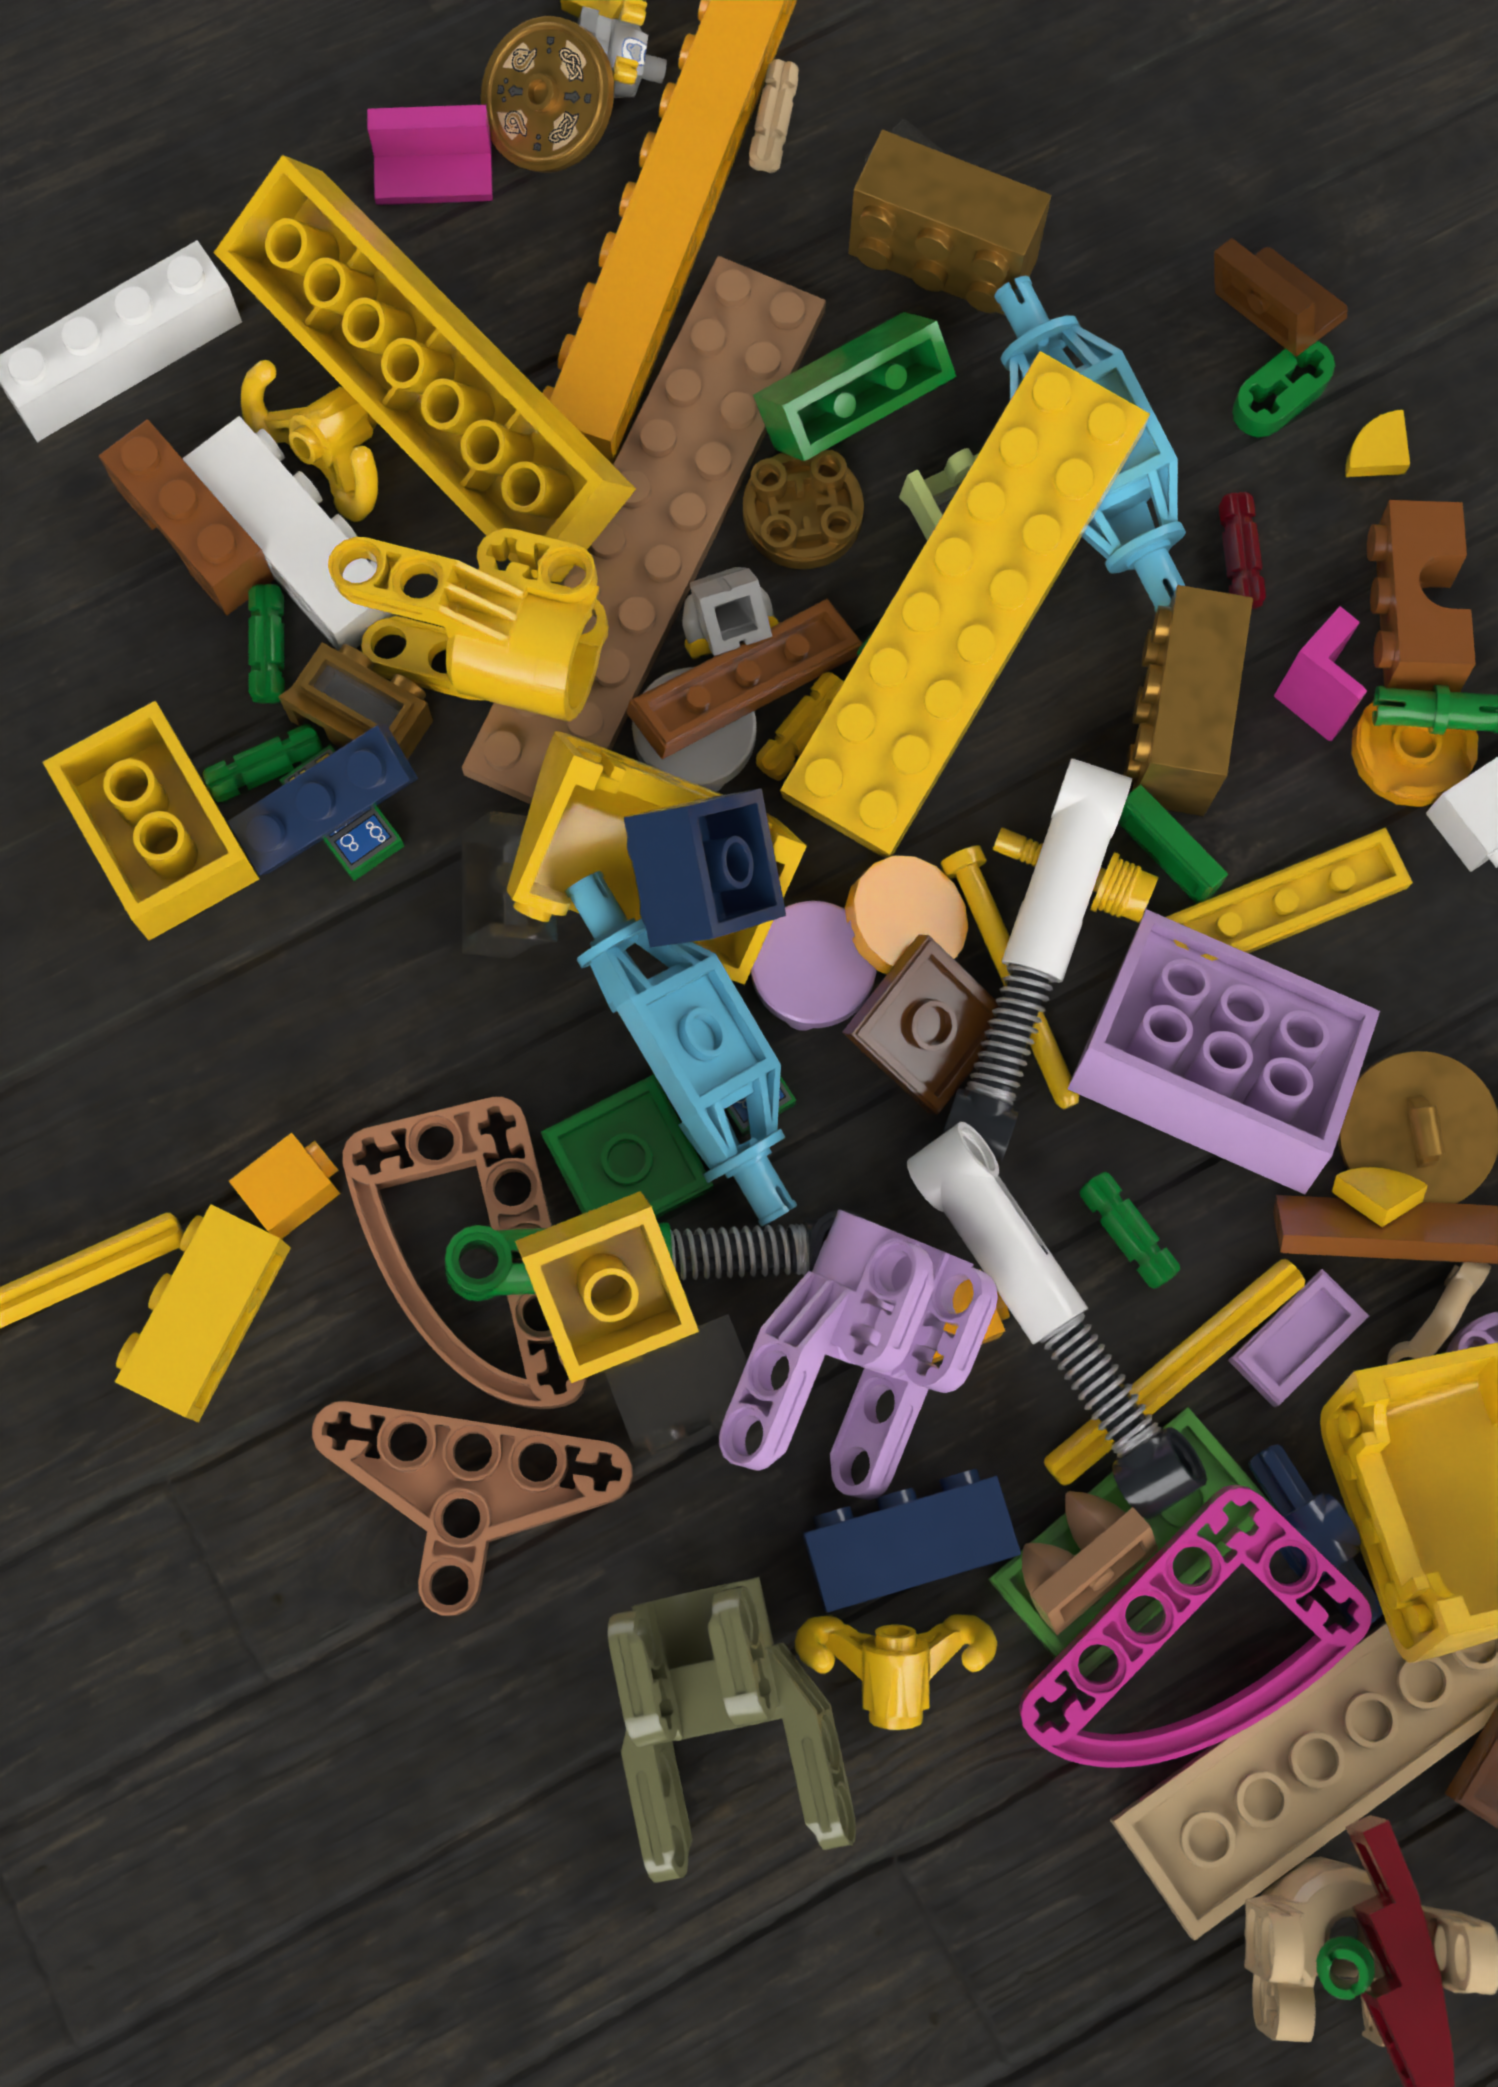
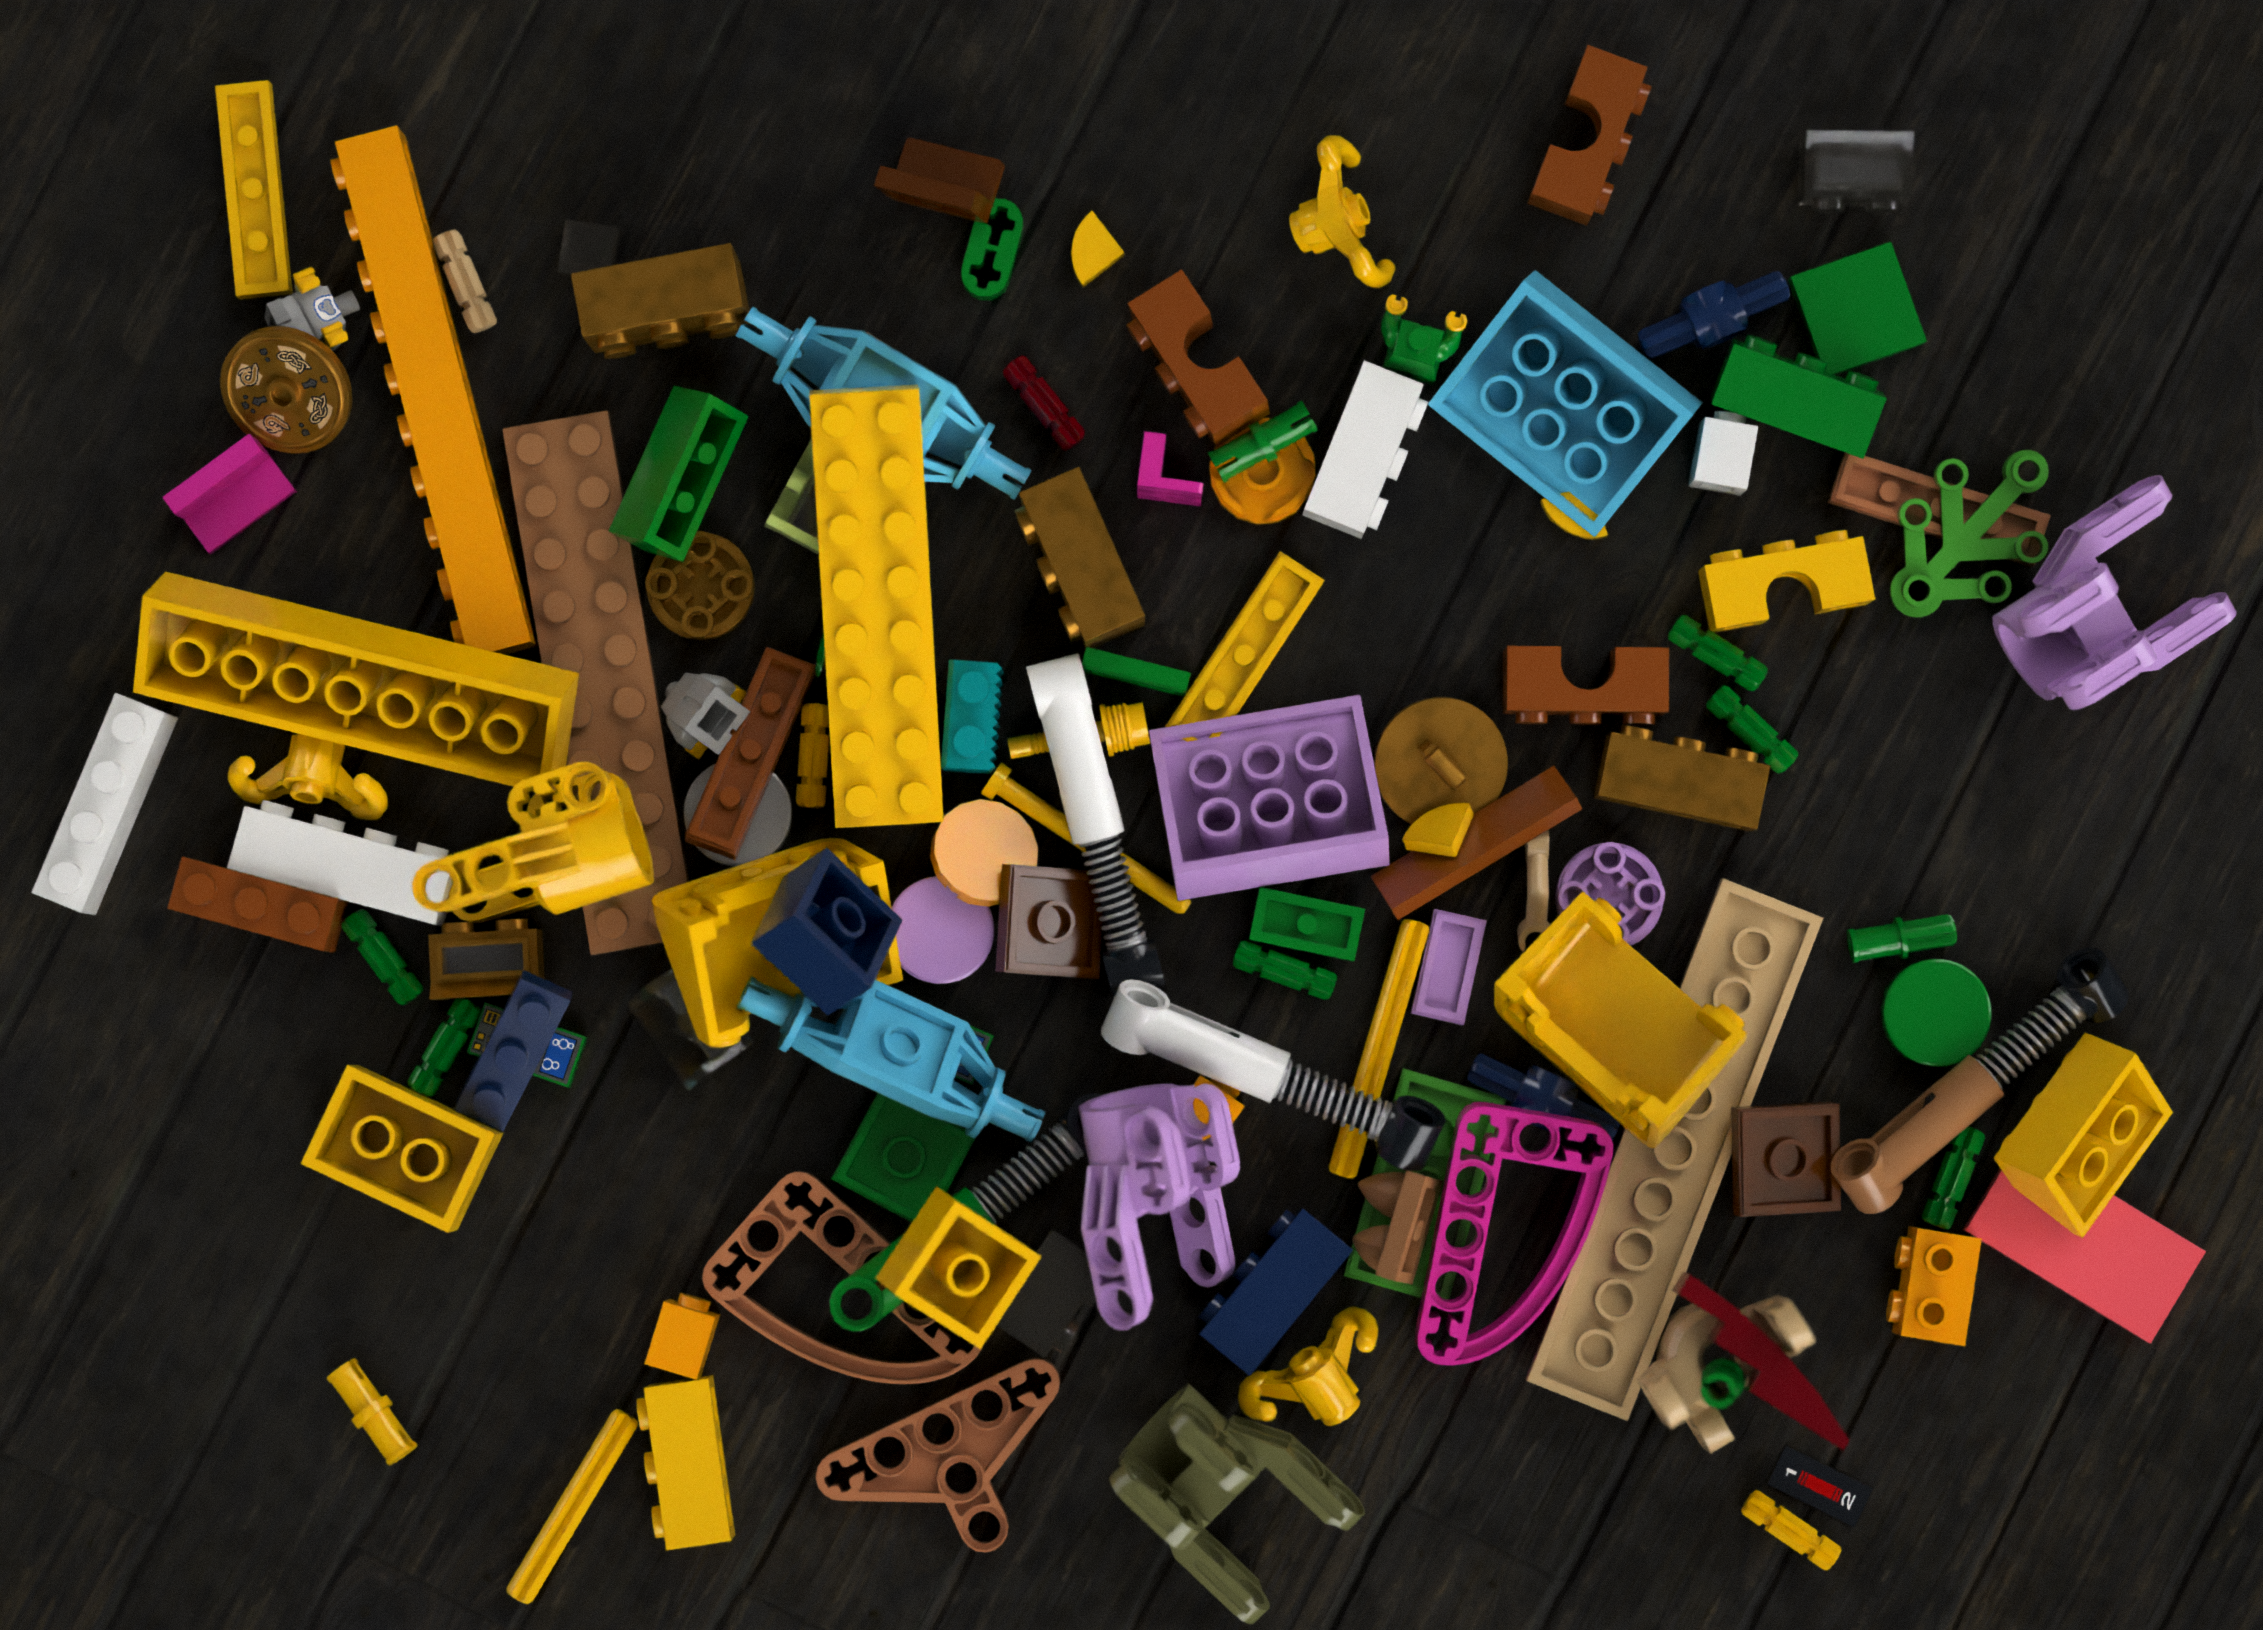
camera: 30 degrees left, 10 degrees up
none -> teal brick [941,660,1004,774]
none -> green plate [1249,887,1365,962]

